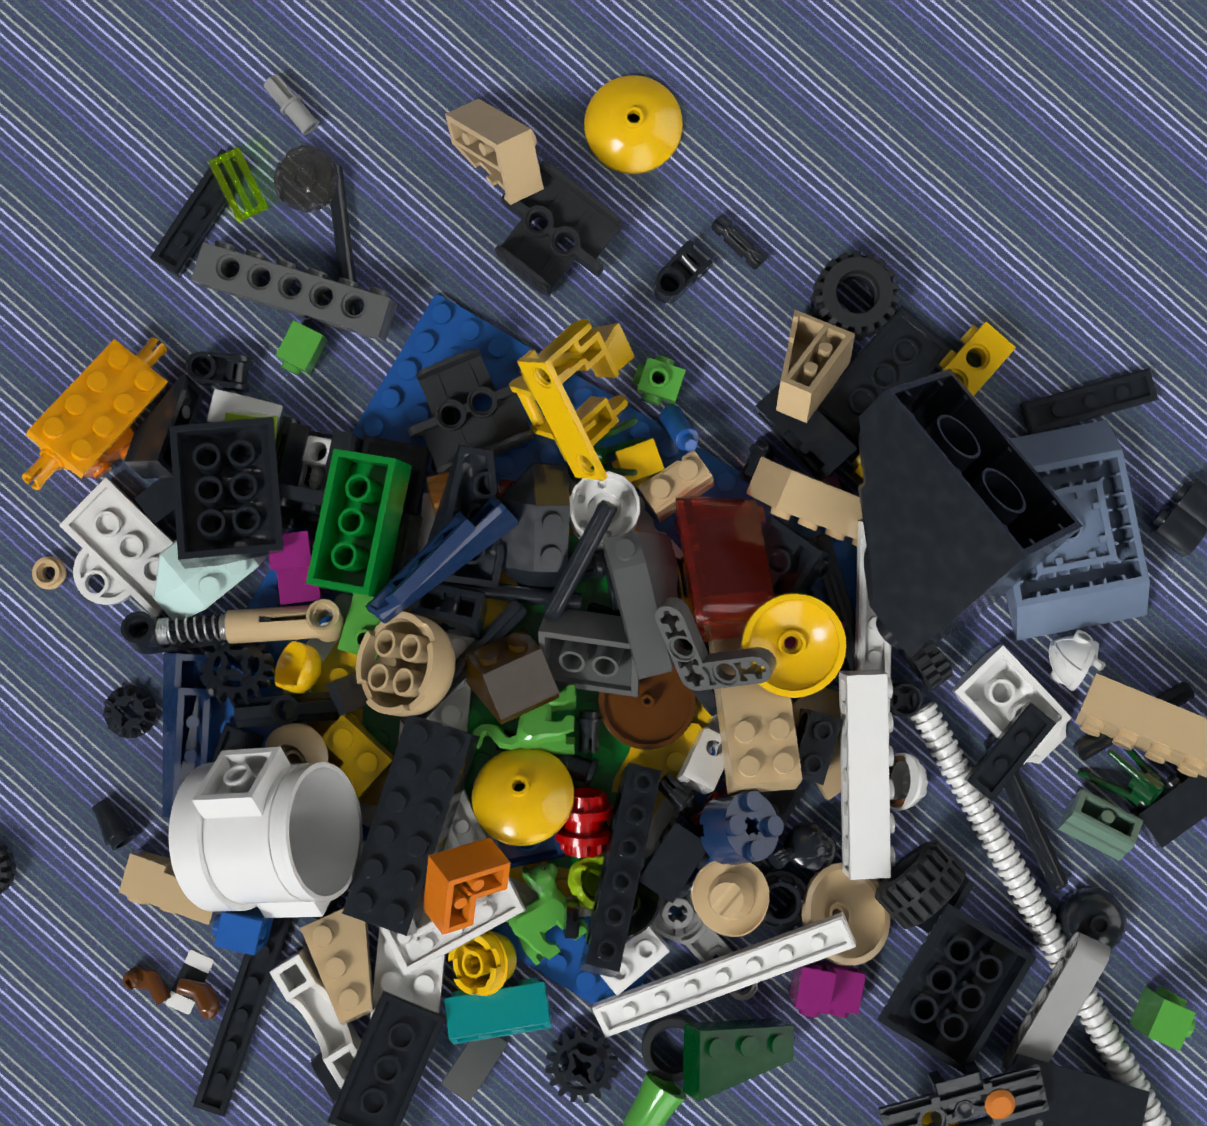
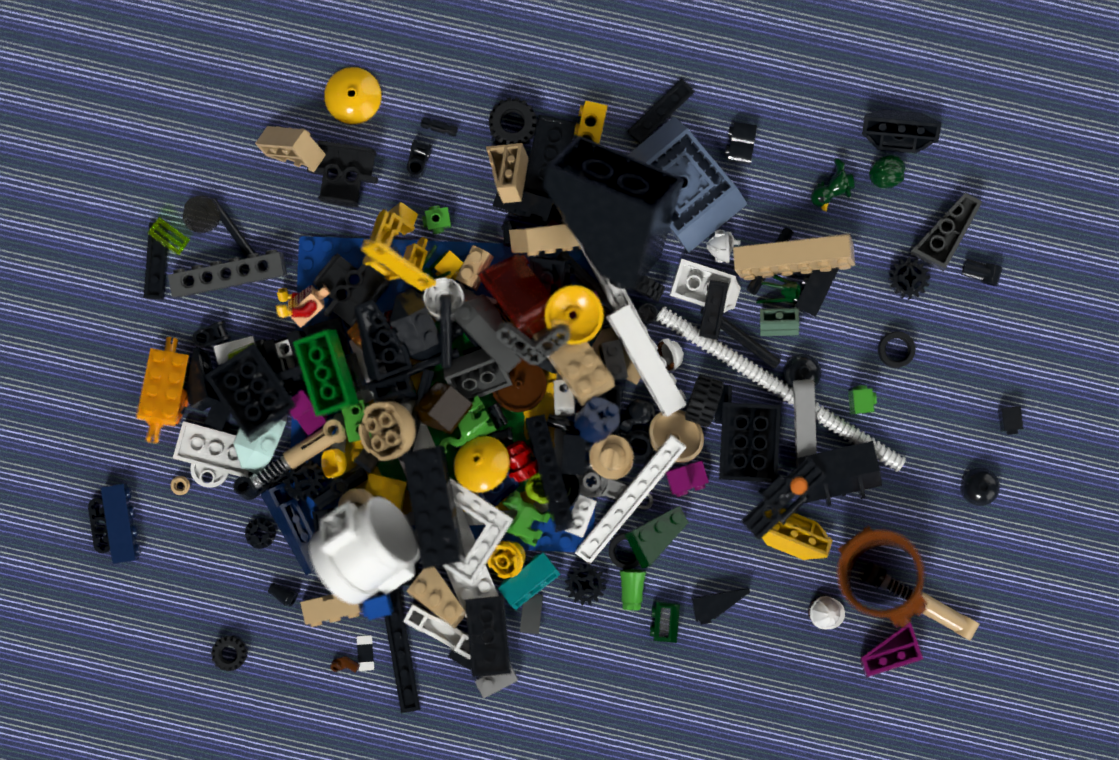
camera: 30 degrees left, 0 degrees up
reddish brown arm [176,977,220,1019] -> none
light grey axle [264,74,320,136] -> none
bright green brick [275,320,328,376] -> none
dark blue wedge [365,496,519,624] -> none
orange brick [423,837,511,935] -> none
black tile [563,899,580,939] -> none
blue cylinder [659,405,699,451] -> none
none -> torso [276,284,330,328]

